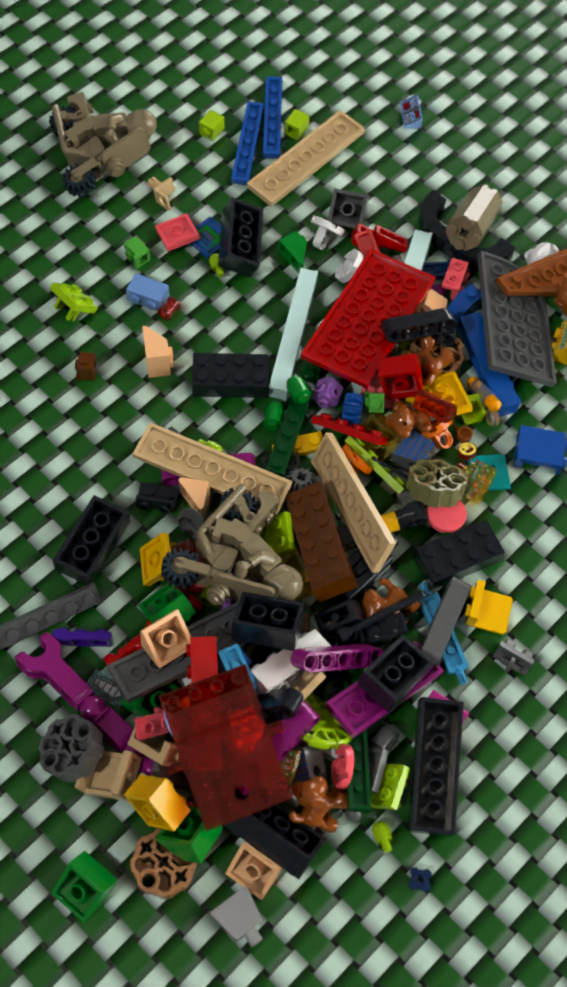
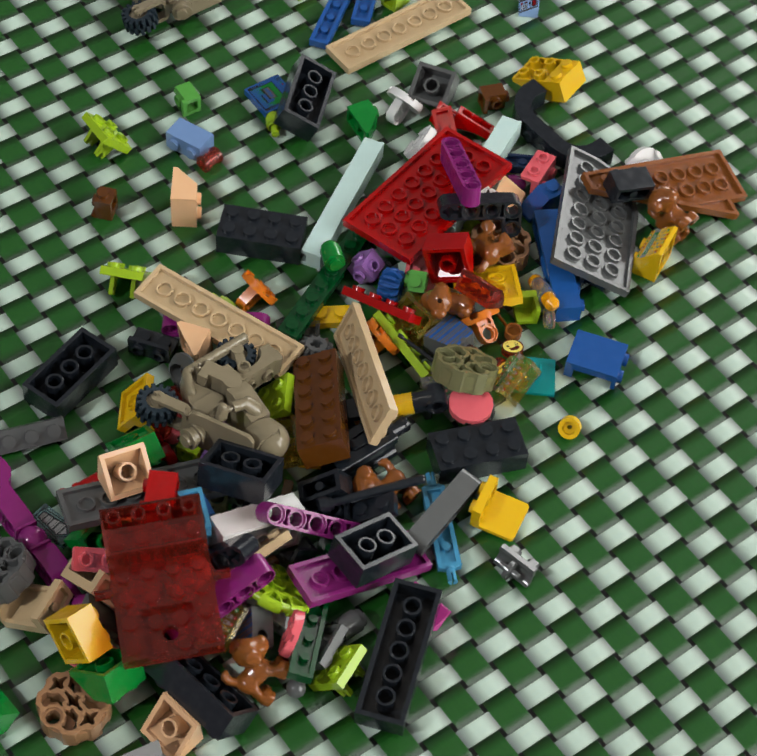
camera: 10 degrees right, 10 degrees down
dark purple hinge [52,628,113,647] -> none
tan bracket [147,177,175,211] -> none
coral tile [155,213,200,252] -> none
green brick [263,402,285,431] -> none
lime cylinder [372,821,392,853] -> none
dark tan brick [445,184,503,251] -> none
none -> lime plate [99,262,152,299]
none -> orange tile [235,269,278,312]
none -> magenta beam [440,137,481,208]
none -> reddish brown brick [477,83,510,114]
none -> yellow slope [512,56,586,103]
none -> yellow tile [558,415,582,439]
none -> black brick [603,166,655,204]

